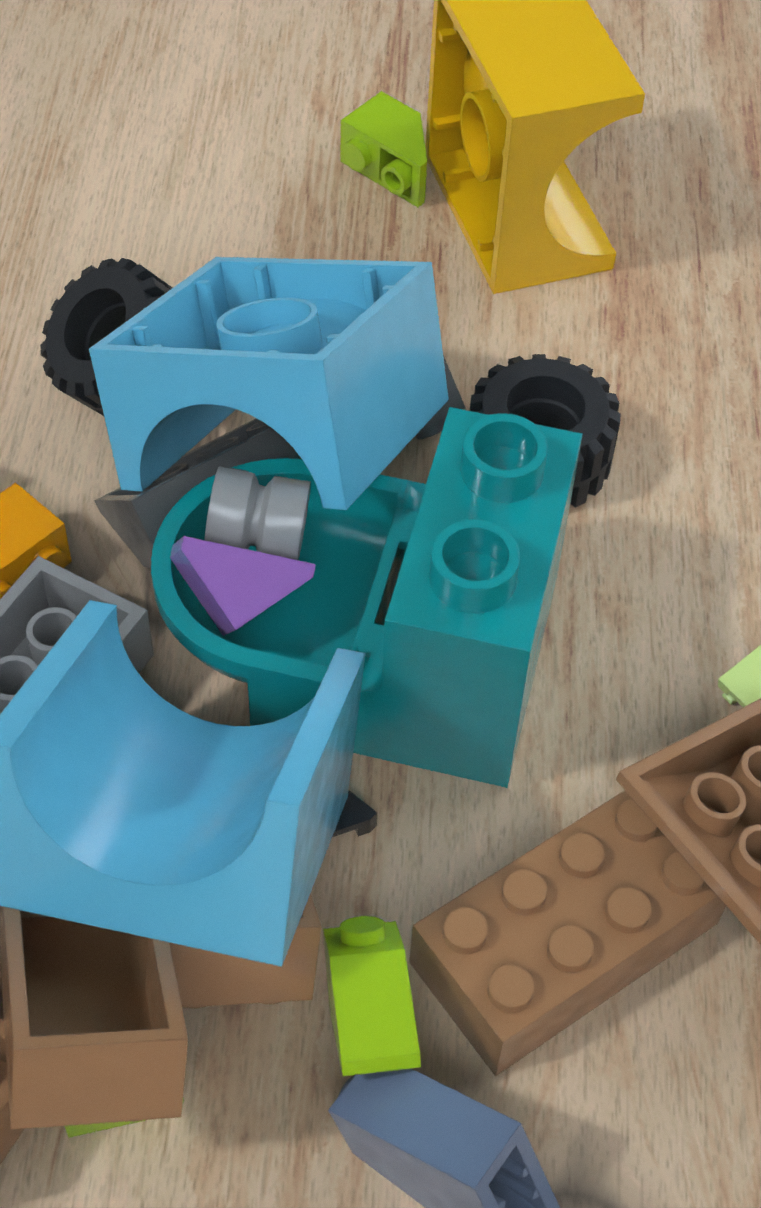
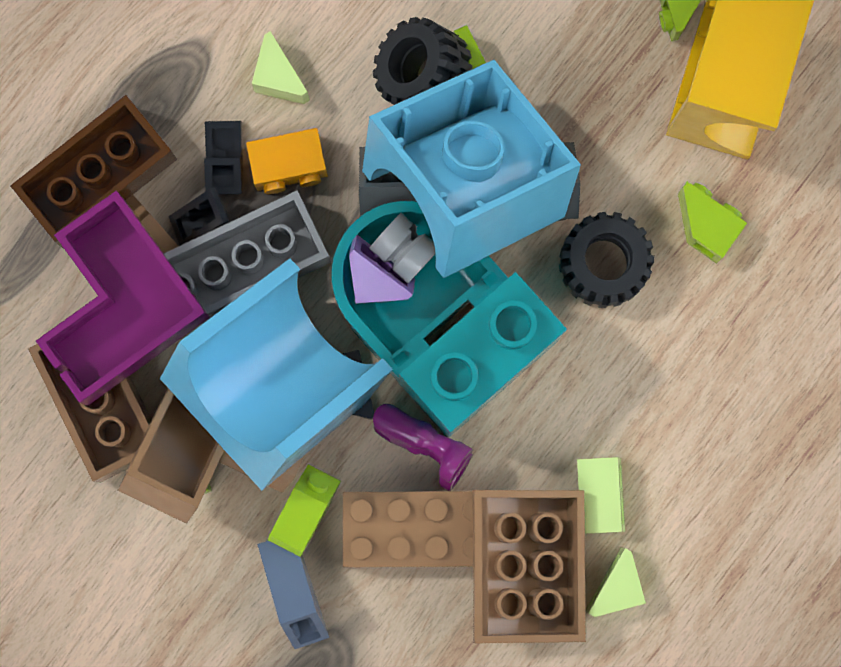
camera: 35 degrees right, 30 degrees up
none -> magenta piece [373,404,473,491]
none -> lime slope [678,181,747,264]

